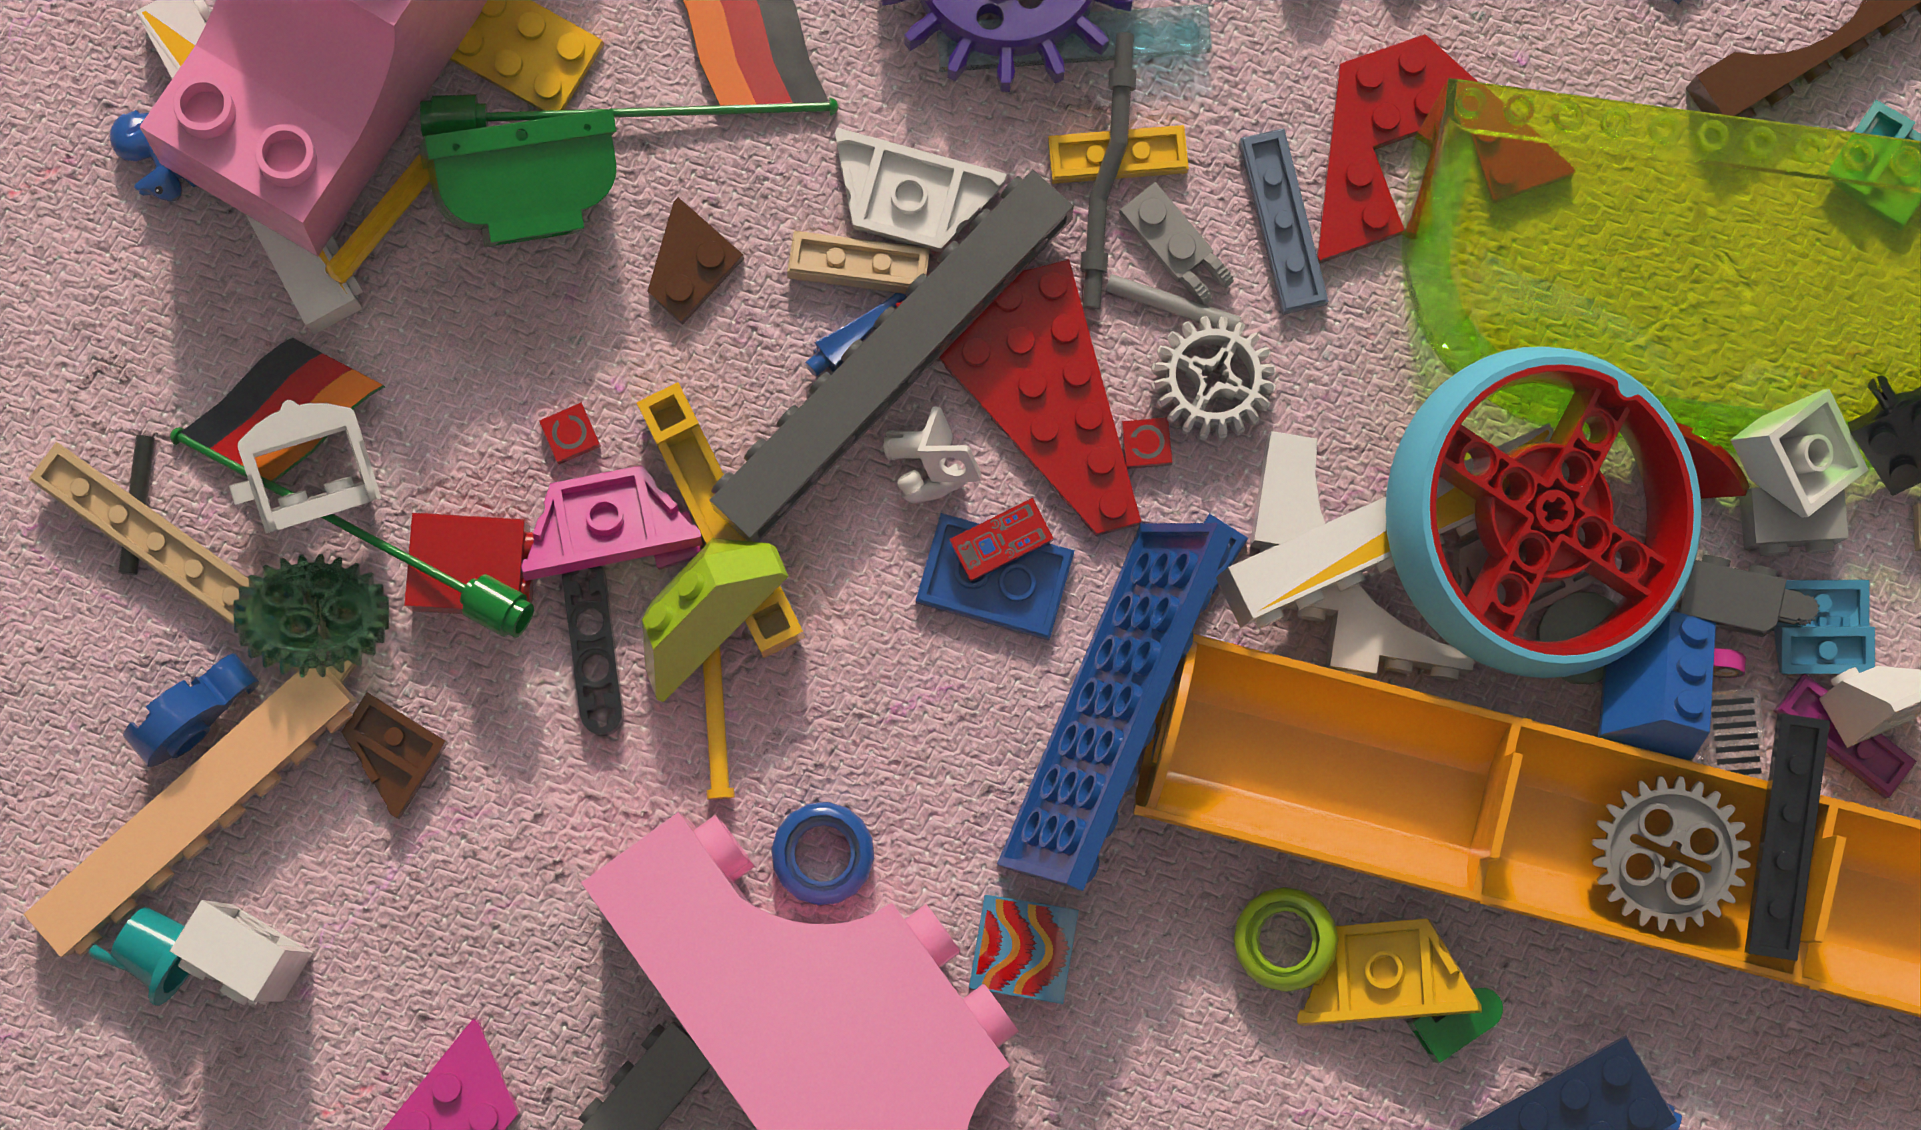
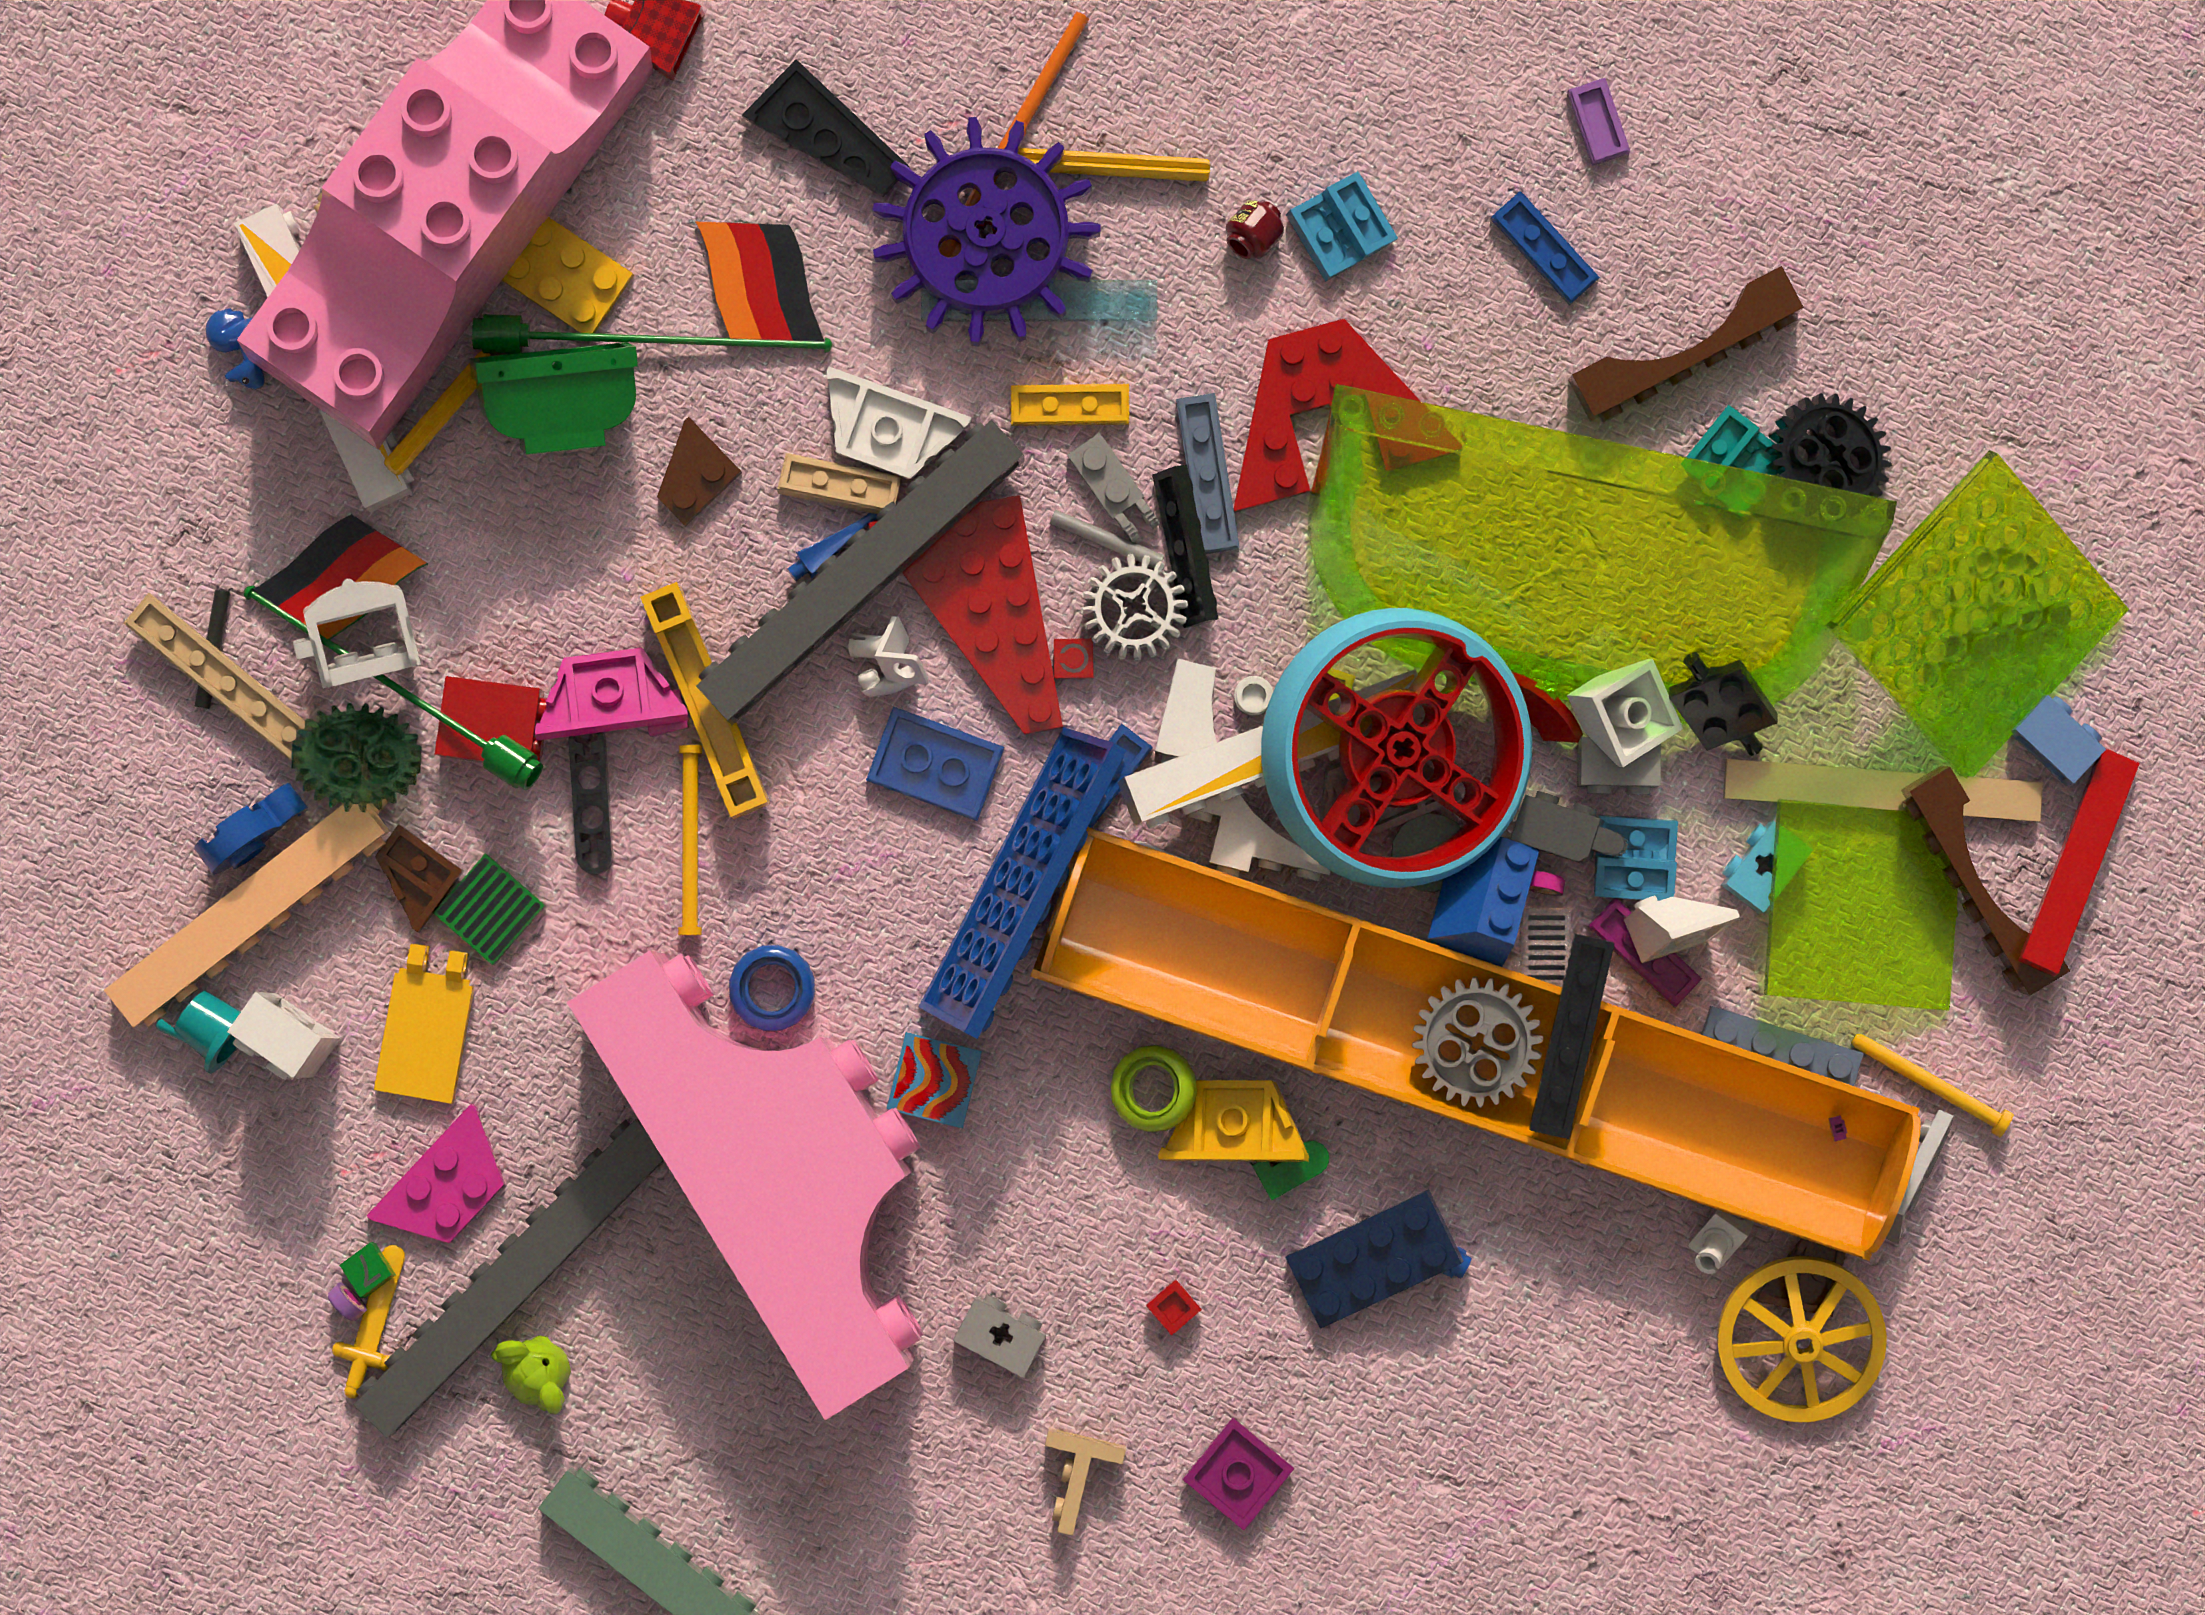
camera: 10 degrees right, 5 degrees up
red tile [539,402,601,465] -> none
lime wedge [642,538,789,702] -> none
red tile [949,498,1054,582] -> none
dark grey bar [1080,32,1137,309] -> none
none -> yellow tile [374,943,475,1104]
none -> tile [433,853,546,965]
none -> black plate [1152,465,1219,628]
none -> white tile [1234,676,1273,716]

